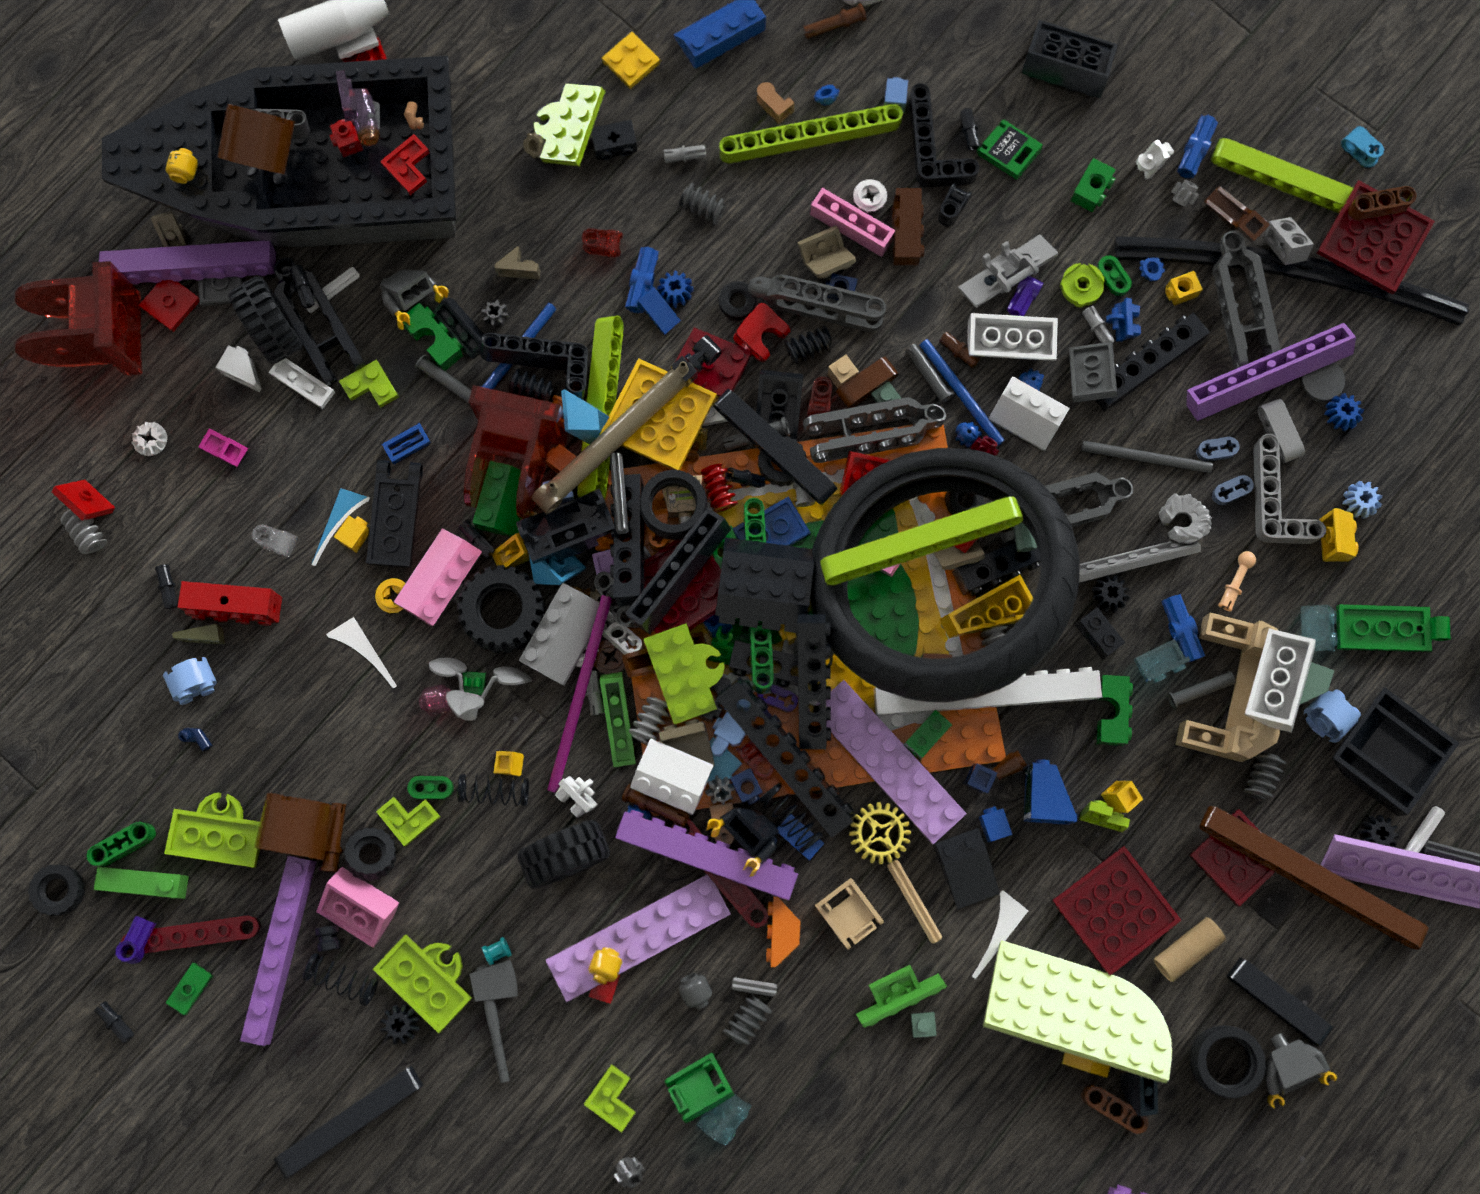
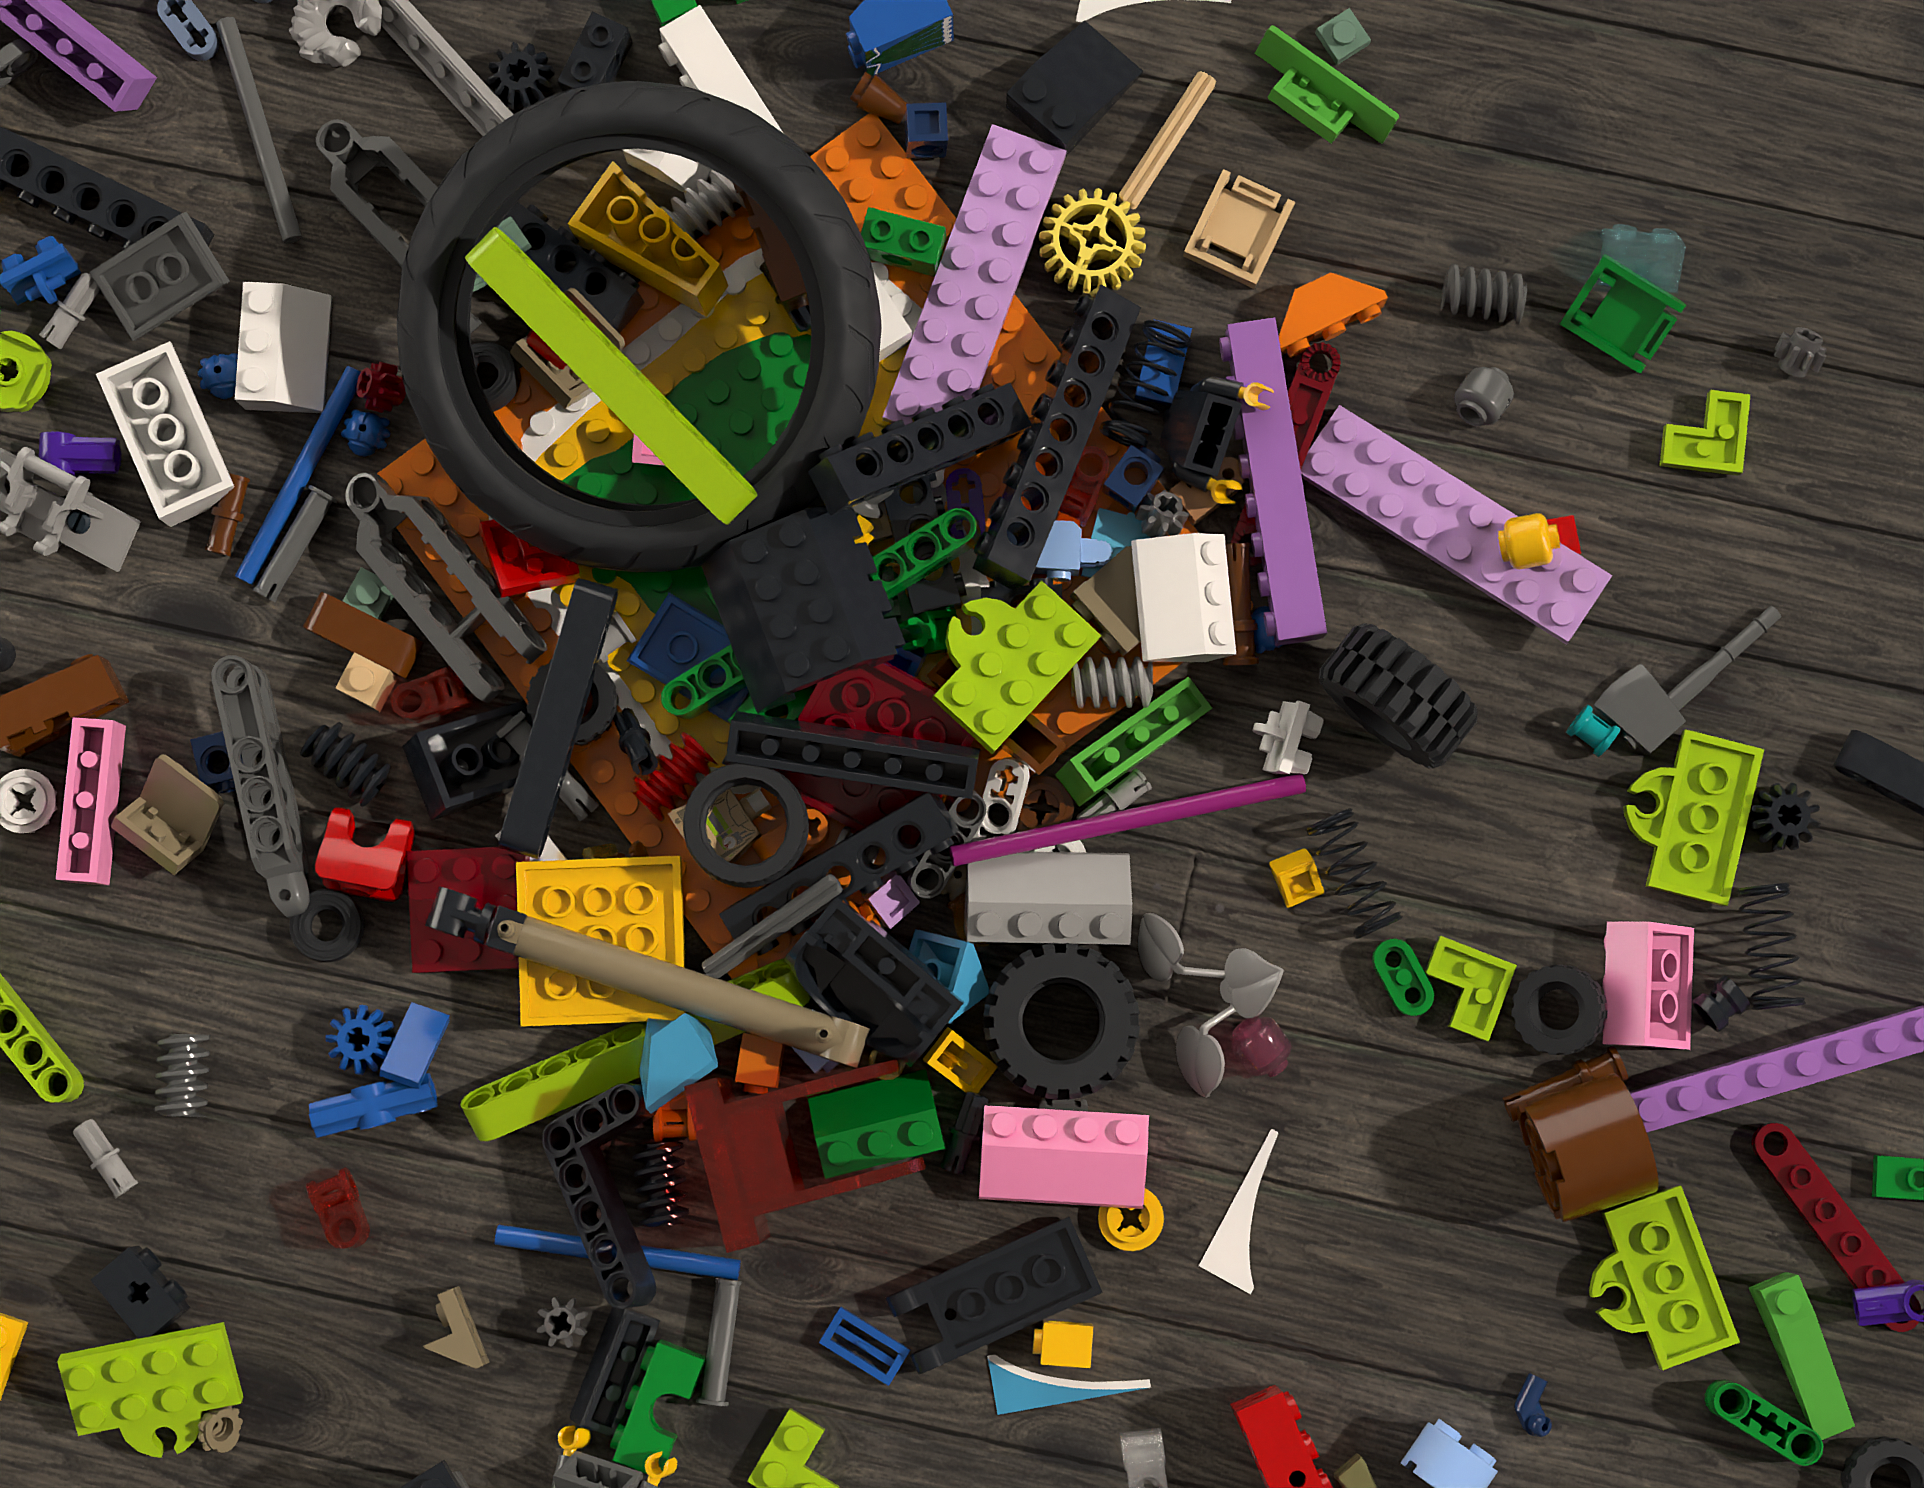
camera: 115 degrees left, 5 degrees up
green tile [463,672,487,696] -> none
light grey axle [732,977,777,996] -> none
blue brick [979,806,1012,843] -> none

